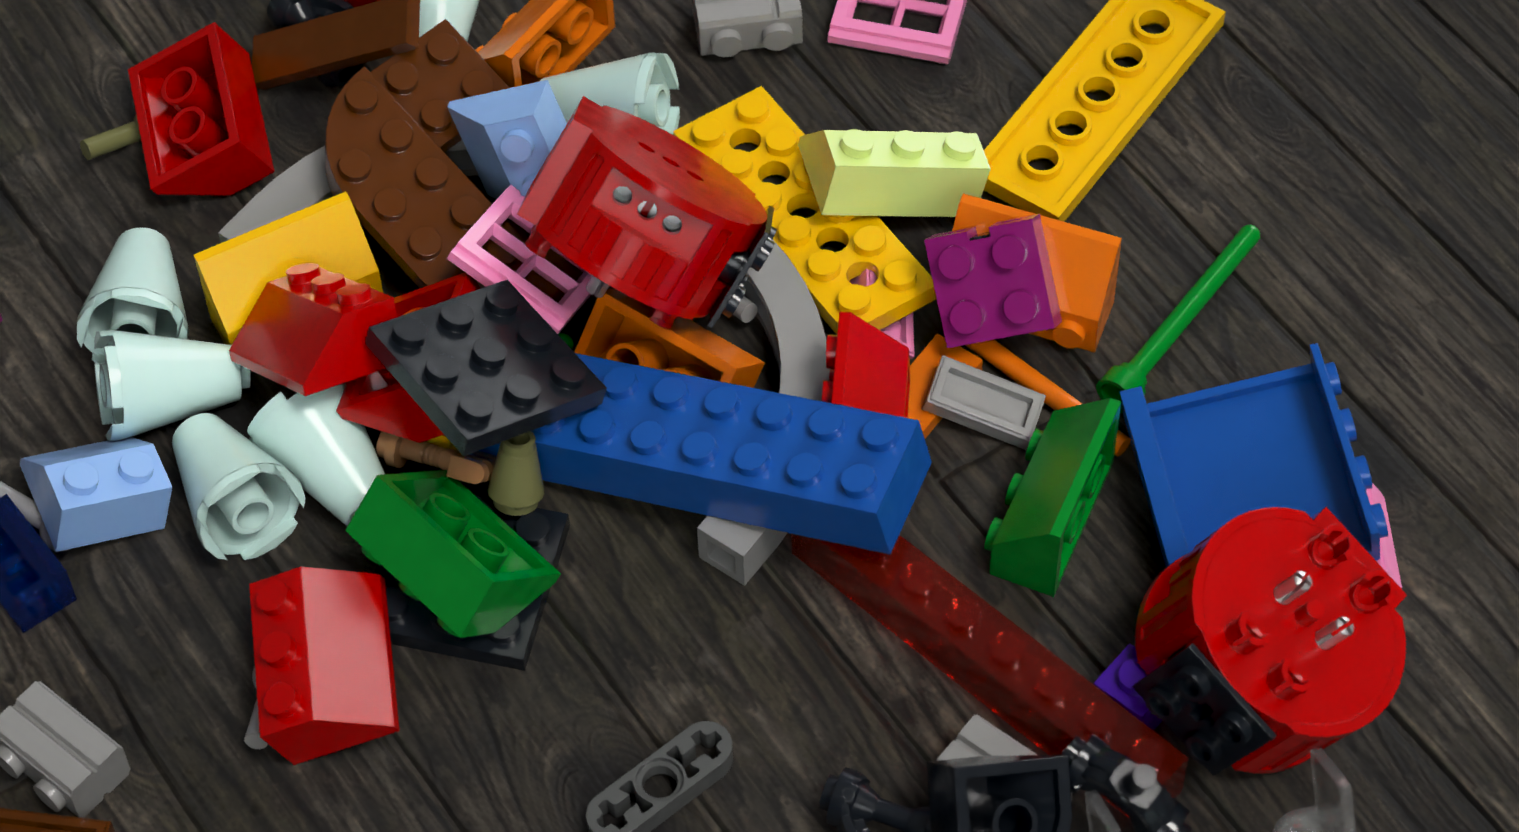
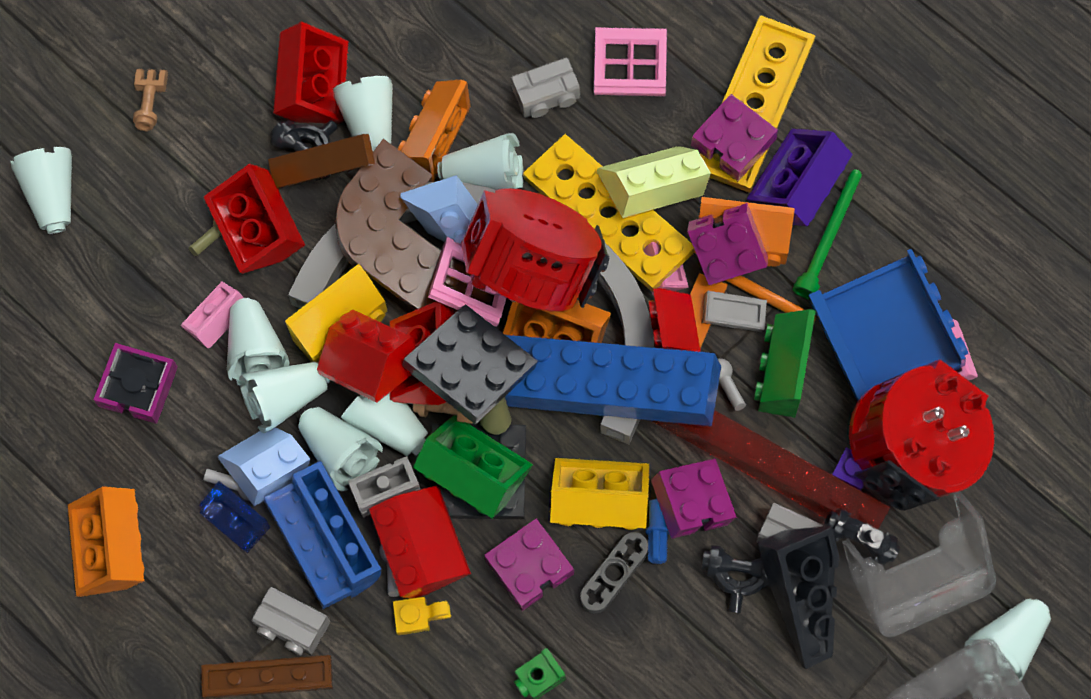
camera: 10 degrees left, 15 degrees up
none -> bright pink slope [181,282,244,348]
none -> blue brick [264,461,381,609]
none -> light grey brick [348,456,420,517]
none -> yellow plate [393,597,451,635]
none -> magenta piece [484,518,574,611]
none -> yellow slope [550,458,649,530]
none -> blue axle [646,499,670,564]
none -> magenta piece [651,459,736,539]
none -> magenta piece [691,94,778,182]
none -> light grey bar [718,358,746,411]
none -> dark purple slope [746,128,853,227]

